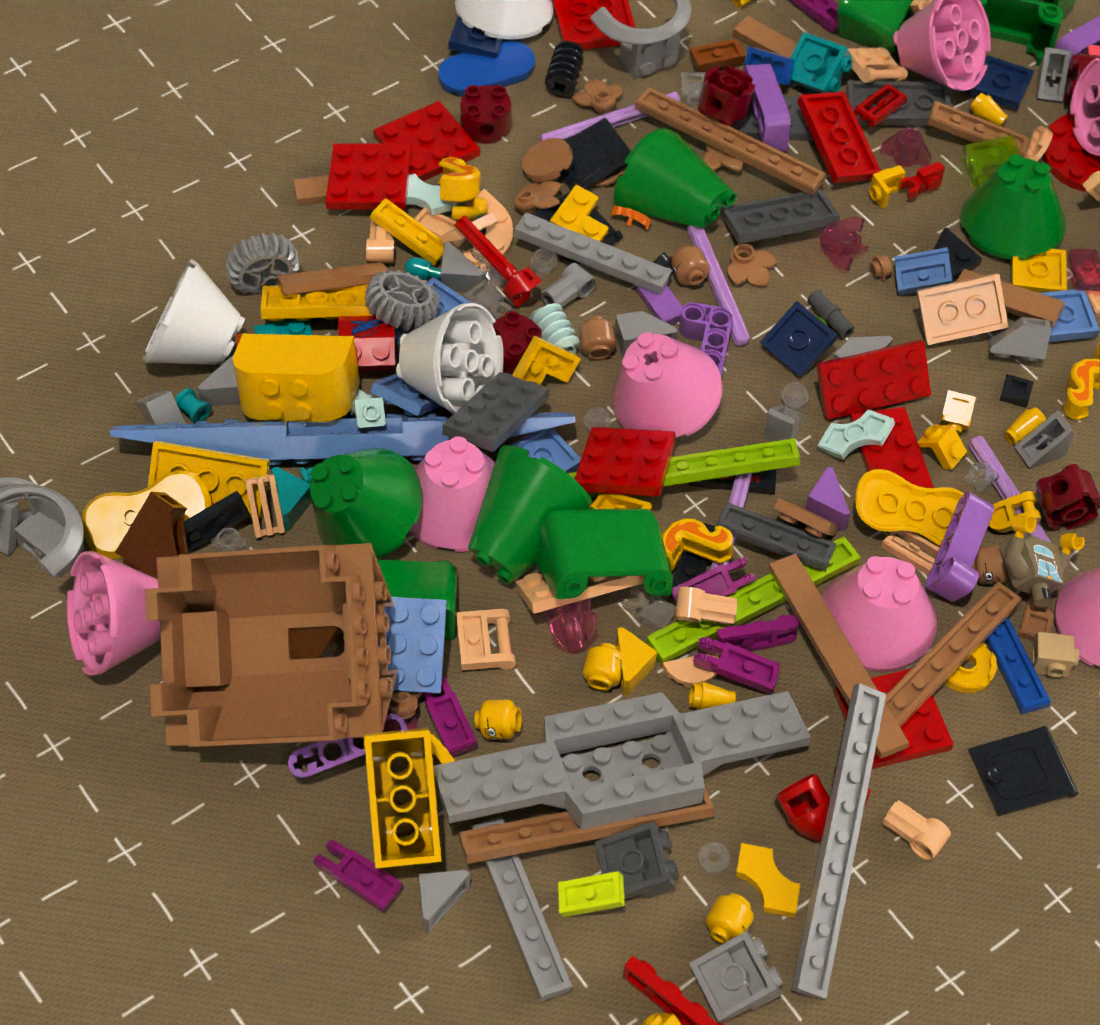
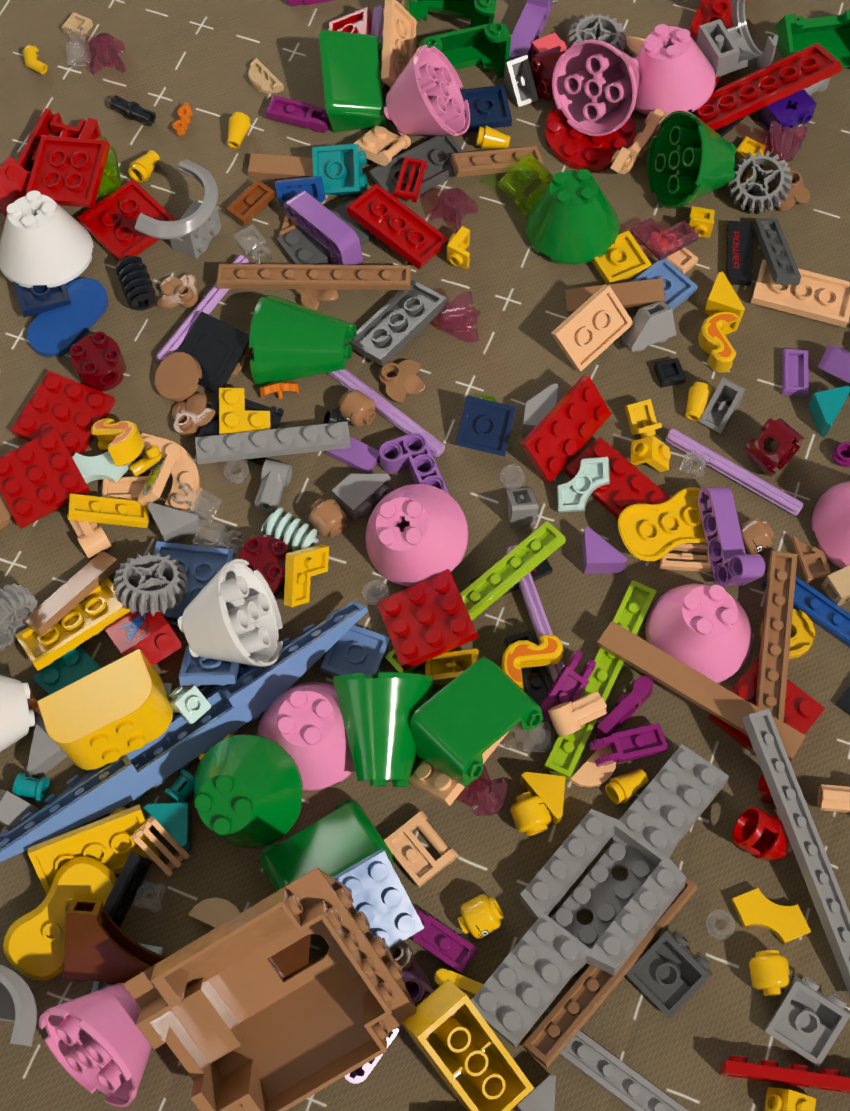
camera: 30 degrees left, 10 degrees up
teal cylinder [404,257,441,281] -> none
dark grey plate [442,372,549,452] -> none
red piece [454,215,542,307] -> none
neon yellow plate [558,871,625,917] -> none
dark red brick [698,66,755,126] -> none
dark grey tile [716,502,837,572] -> none
medium nougat plate [774,498,840,538] -> none
dark grey pin [807,289,855,339] -> none
medium nougat plate [870,255,892,281] -> none
medium blue plate [894,247,953,295] -> none
red plate [899,161,945,199] -> none
black wing [933,227,982,282] -> none
yellow plate [988,491,1041,533] -> none
dark tan torso [999,516,1085,607] -> none
light nougat tile [1024,126,1053,161] -> none

